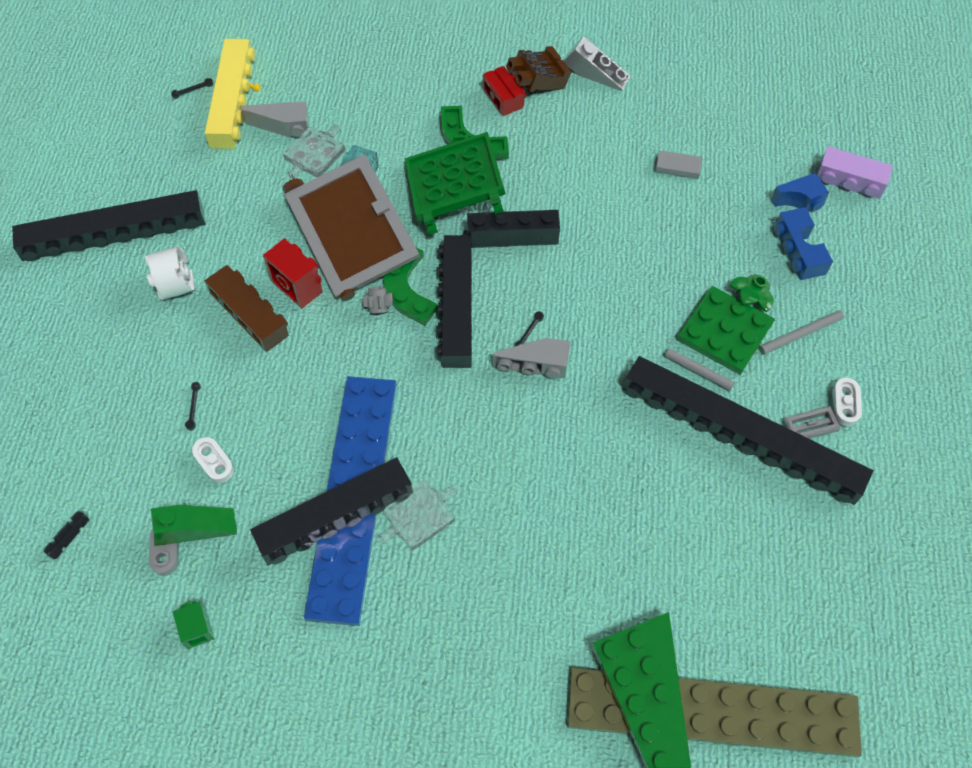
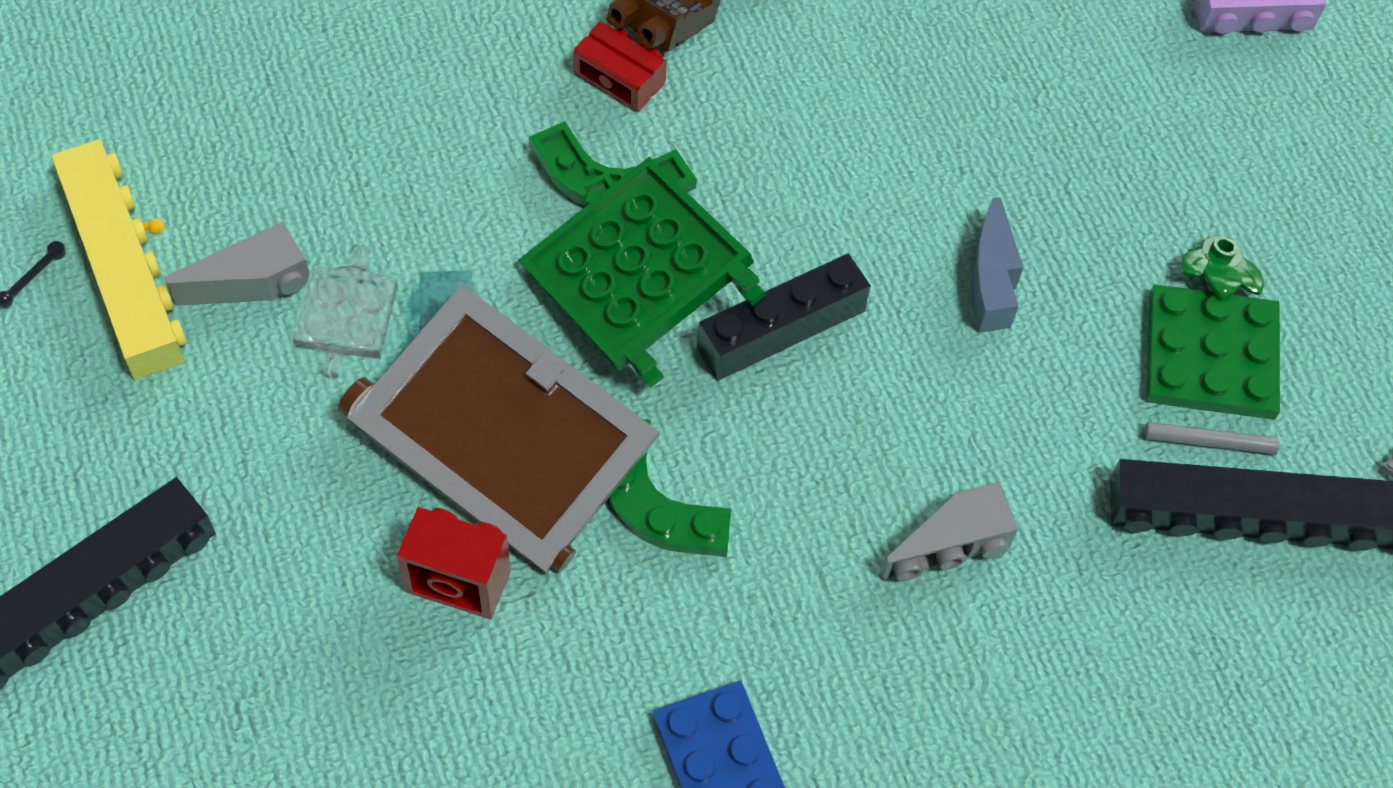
camera: 30 degrees left, 0 degrees up
white brick [145,246,195,300] -> none
reddish brown brick [204,265,289,353] -> none
light grey gear [363,286,393,313] -> none
black brick [437,235,472,368] -> none
black hinge [515,311,544,346] -> none
light grey tile [655,150,702,179] -> none
light grey bar [759,310,844,355] -> none
blue arch [771,173,829,211] -> none
blue arch [774,207,833,280] -> none
none -> sand blue slope [971,197,1024,333]

